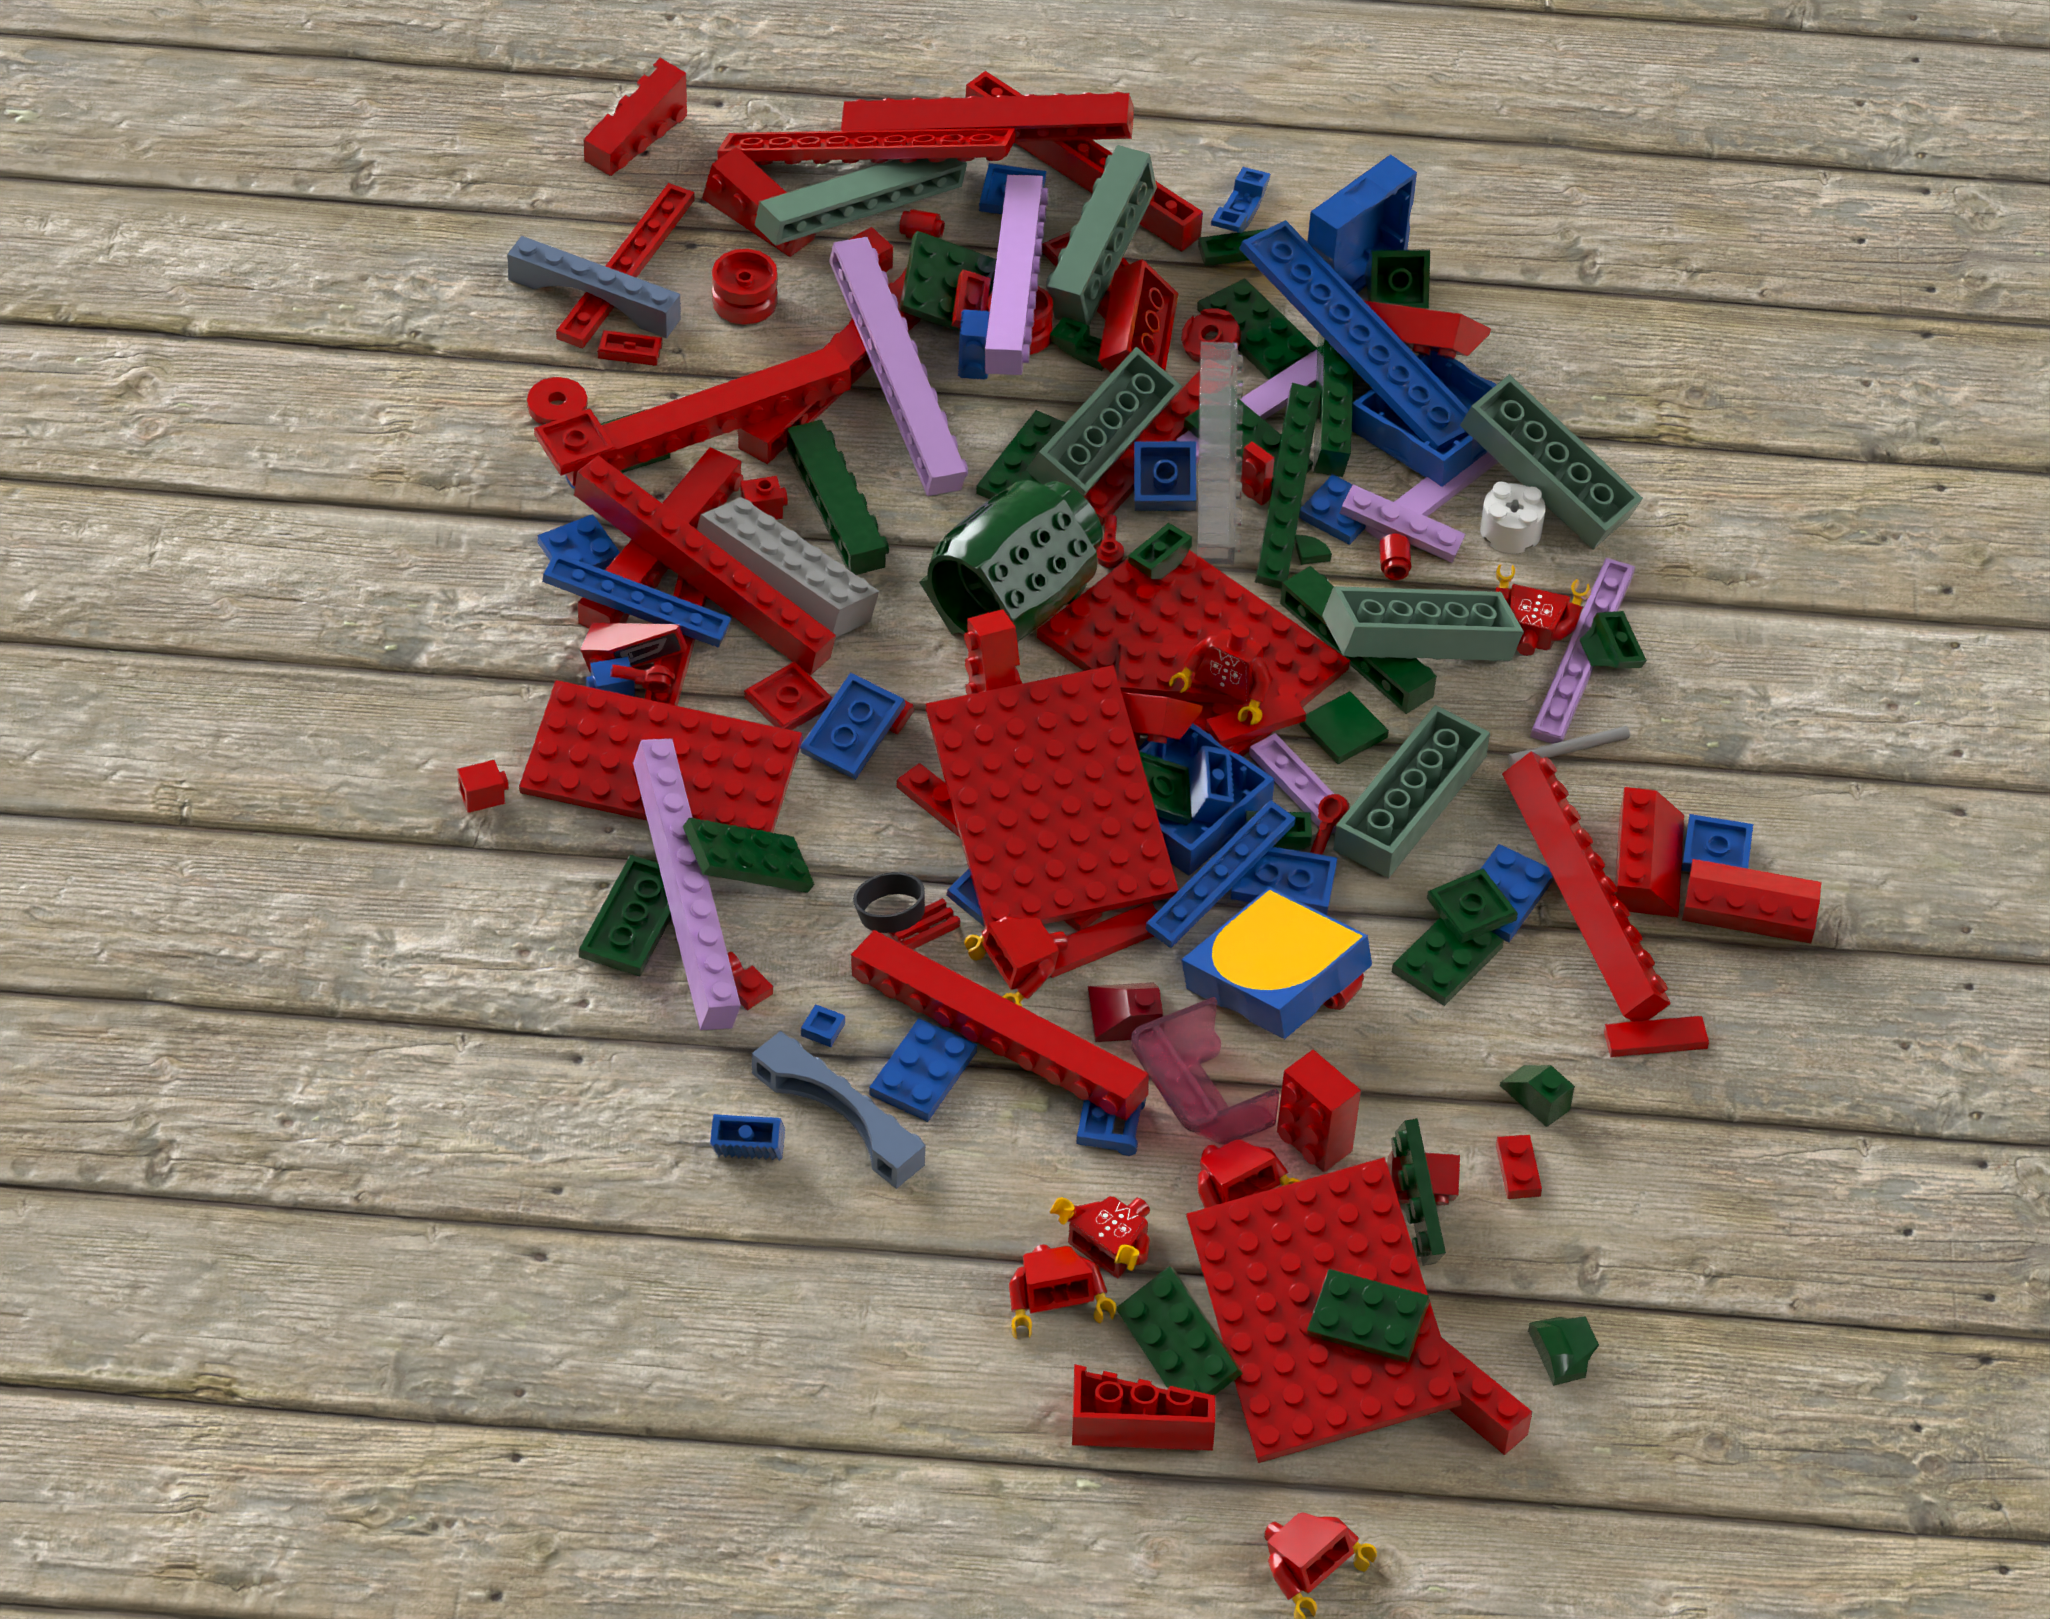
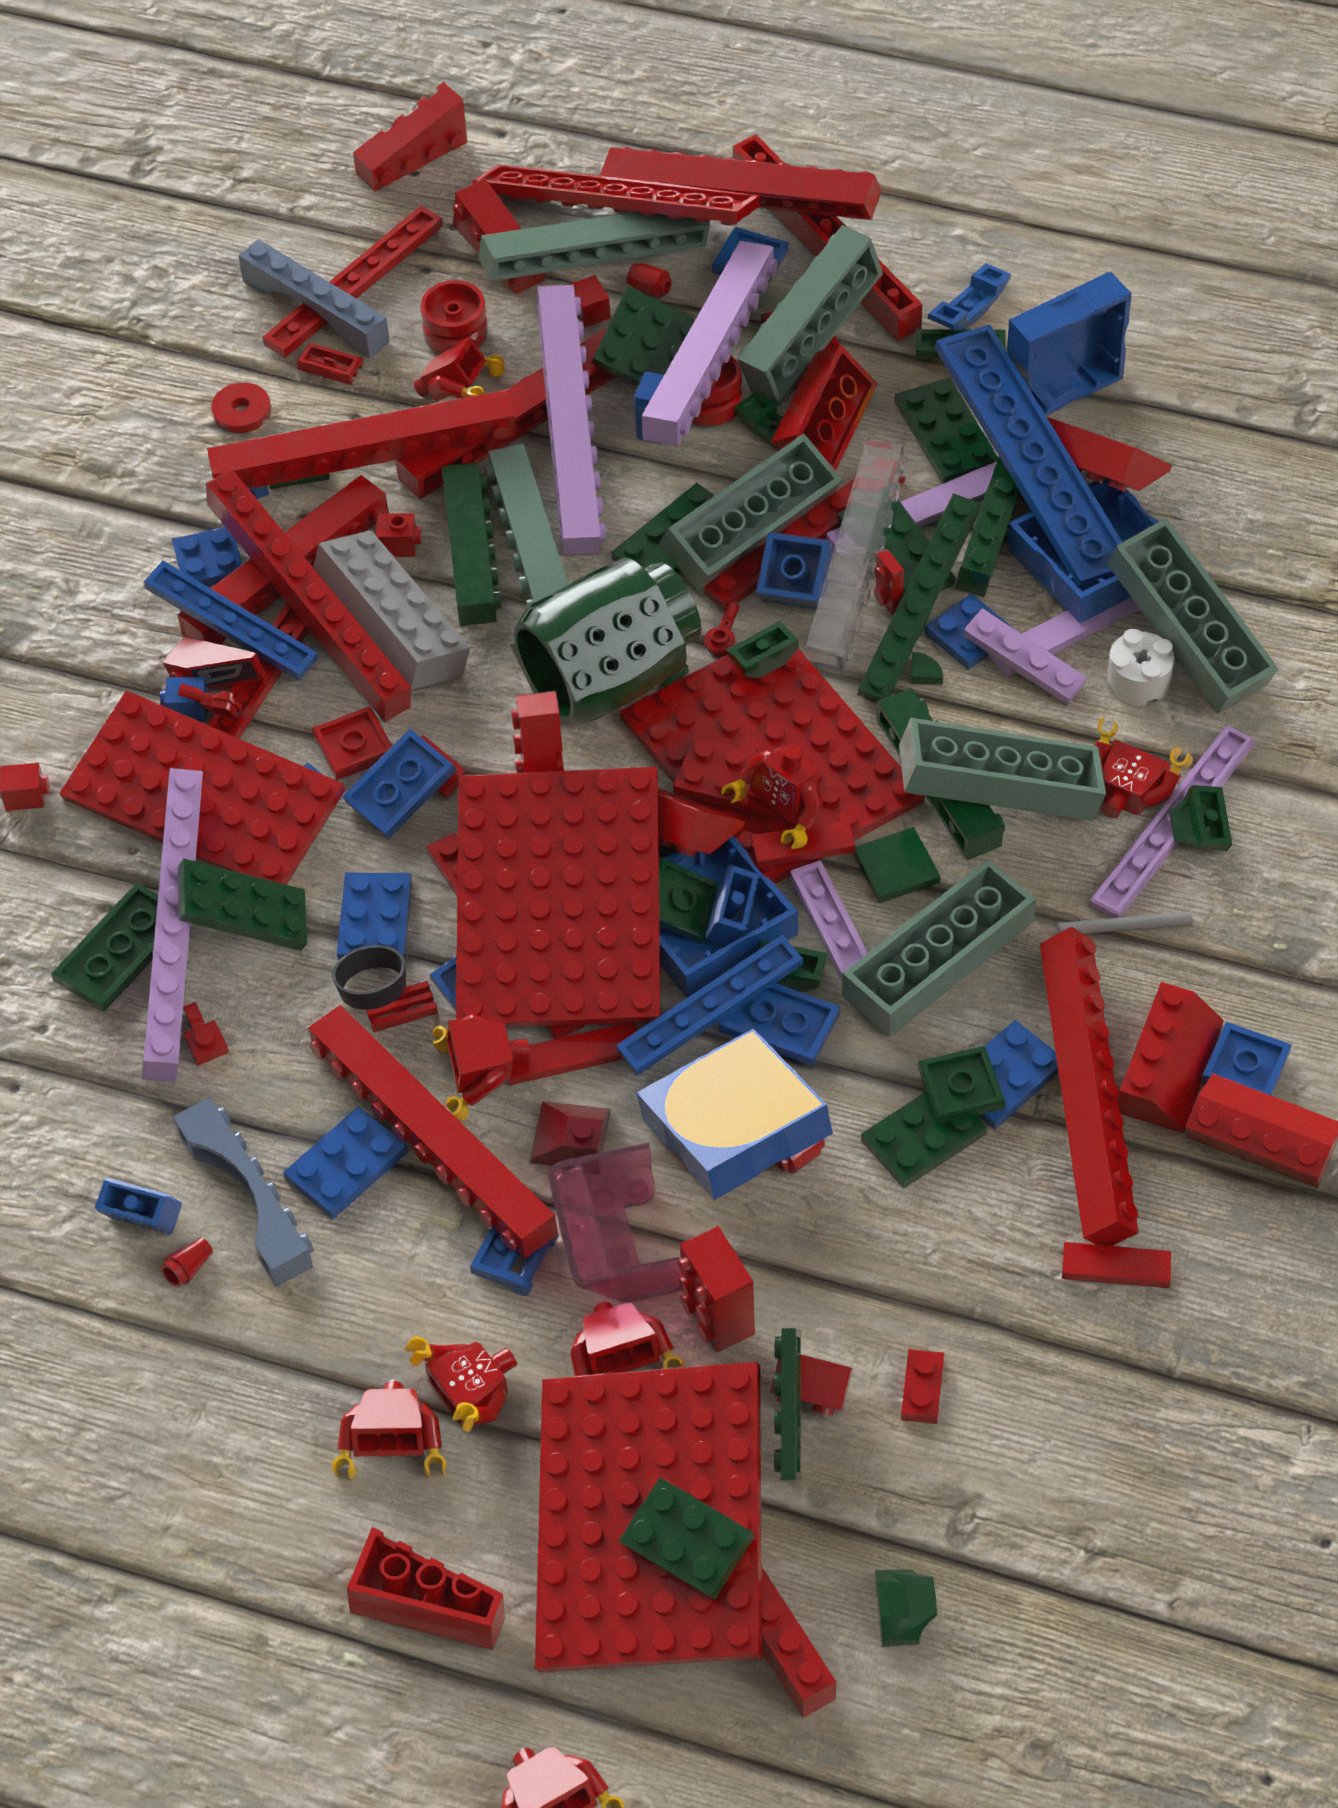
camera: 20 degrees right, 5 degrees up
red tile [534,409,617,476] -> none
blue plate [801,1004,846,1047] -> none
red plate [952,269,991,328] -> none
dark green plate [1116,1266,1243,1396] -> none
red tile [1181,308,1241,364] -> none
red plate [1310,794,1350,855] -> none
dark green slope [1365,249,1430,309] -> none
red brick [1379,533,1412,580] -> none
dark green slope [1500,1065,1575,1127] -> none
none -> red cone [160,1237,213,1287]
none -> blue plate [337,872,412,961]
none -> red torso [414,337,505,401]
none -> sand green brick [485,444,568,609]

